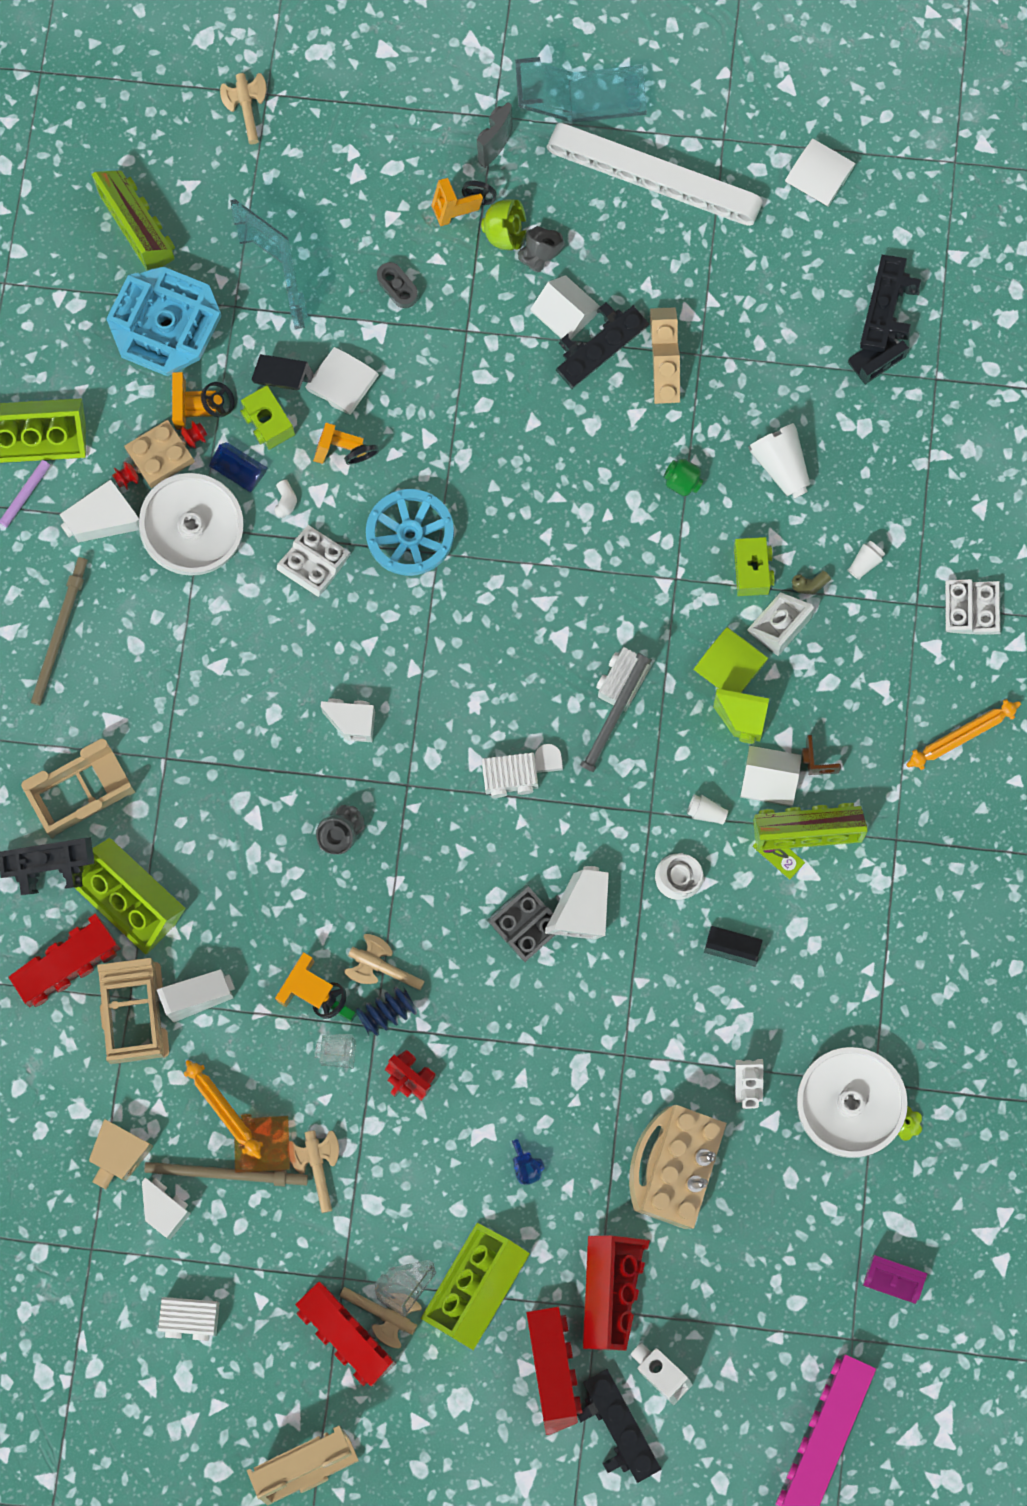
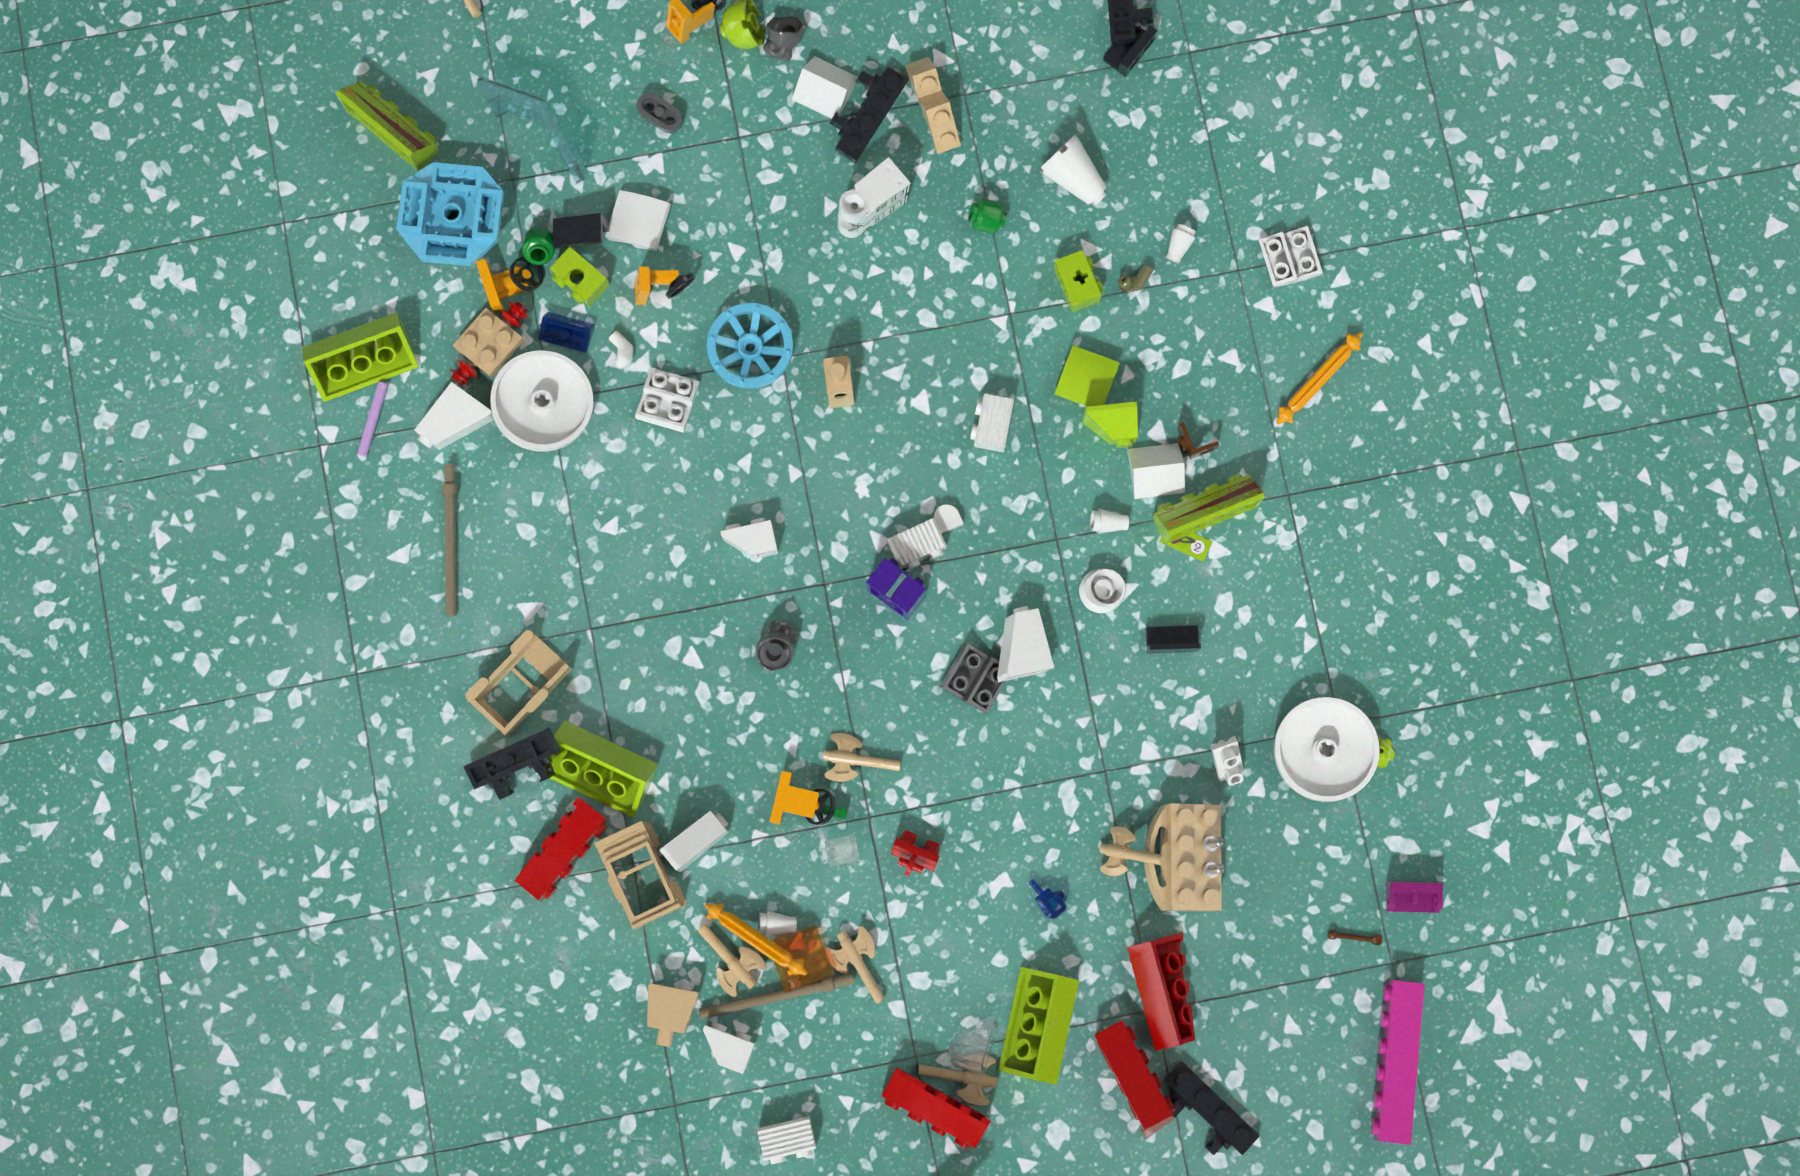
camera: 20 degrees left, 5 degrees up
dark blue piece [356,986,417,1037] -> none
dark grey bar [580,653,652,772] -> none
white torso [631,1343,692,1405] -> none
white slope [747,592,814,656] -> none
none -> green head [522,227,555,265]
none -> tan piece [698,924,767,997]
none -> white cone [758,910,797,936]
none -> tan torso [823,355,855,409]
none -> white piece [837,157,911,238]
none -> dark purple container [866,558,926,620]
none -> tan piece [1099,826,1166,876]
none -> reddish brown hinge [1327,929,1382,945]

